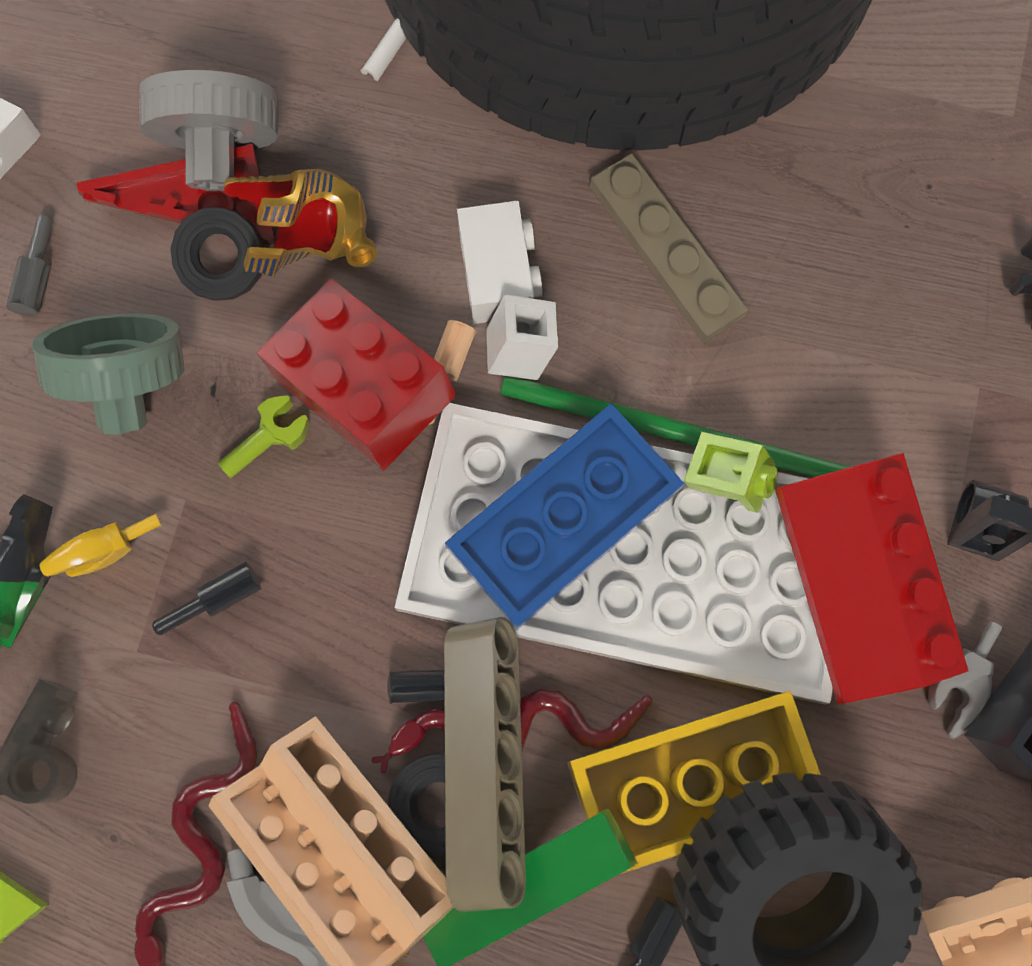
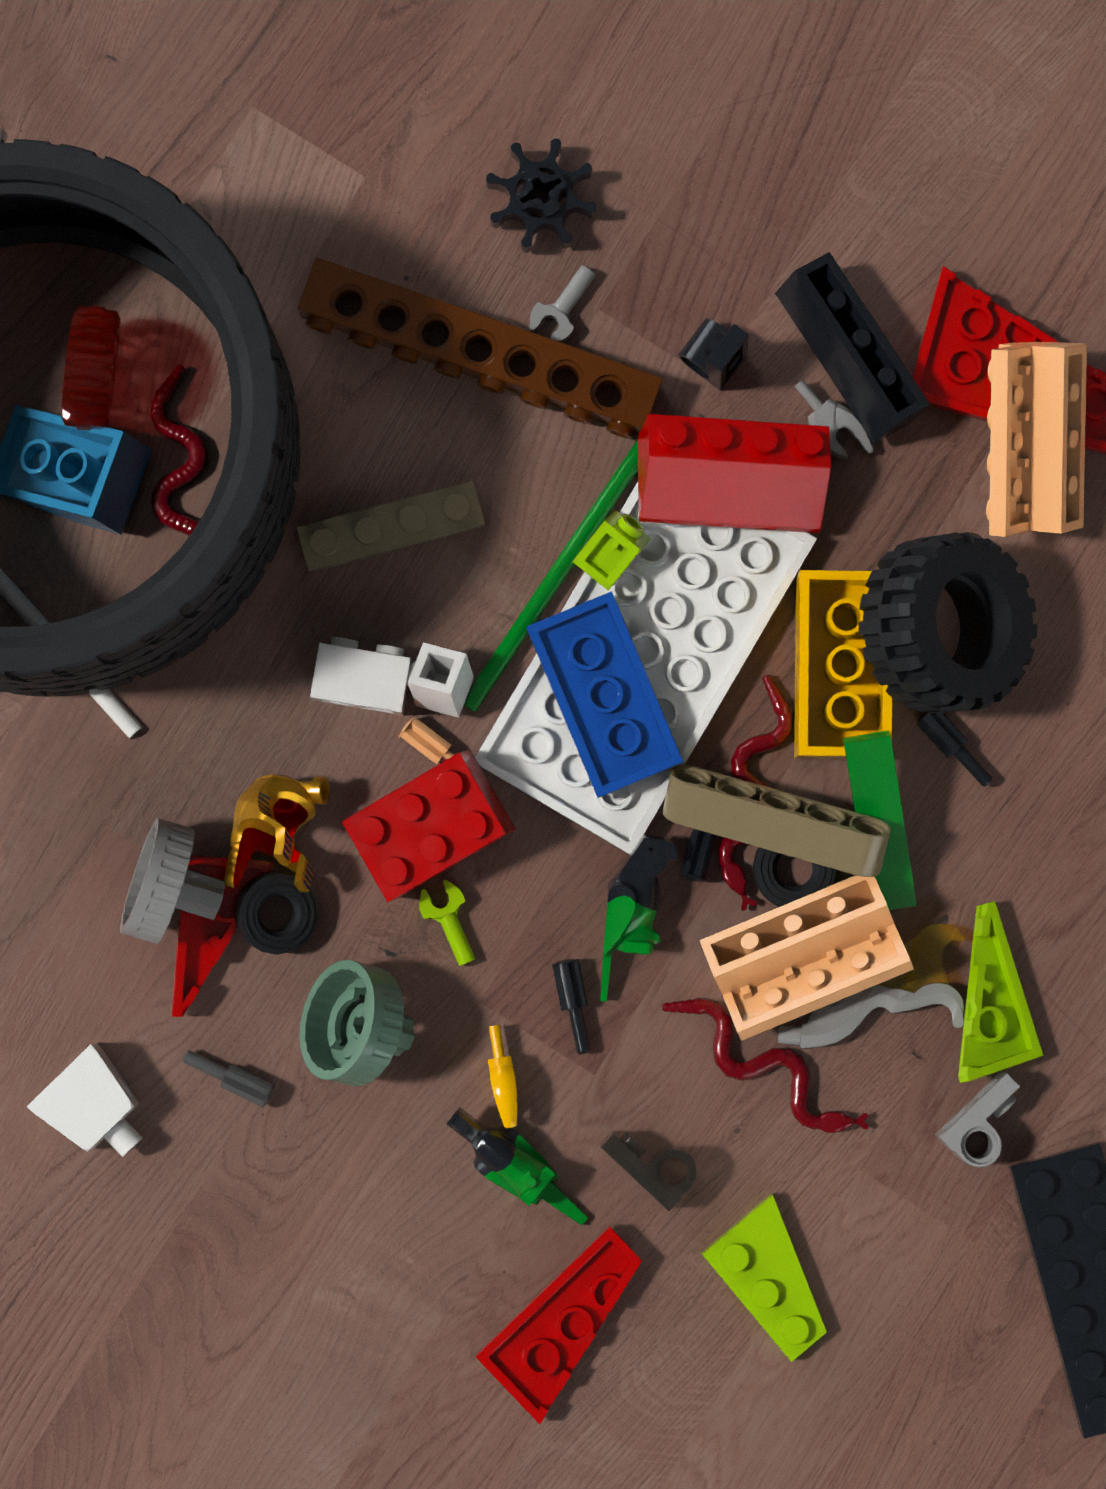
camera: 75 degrees left, 10 degrees up
none -> reddish brown brick [297,257,663,439]
none -> light grey bar [530,265,596,343]
none -> animal [600,834,677,1002]

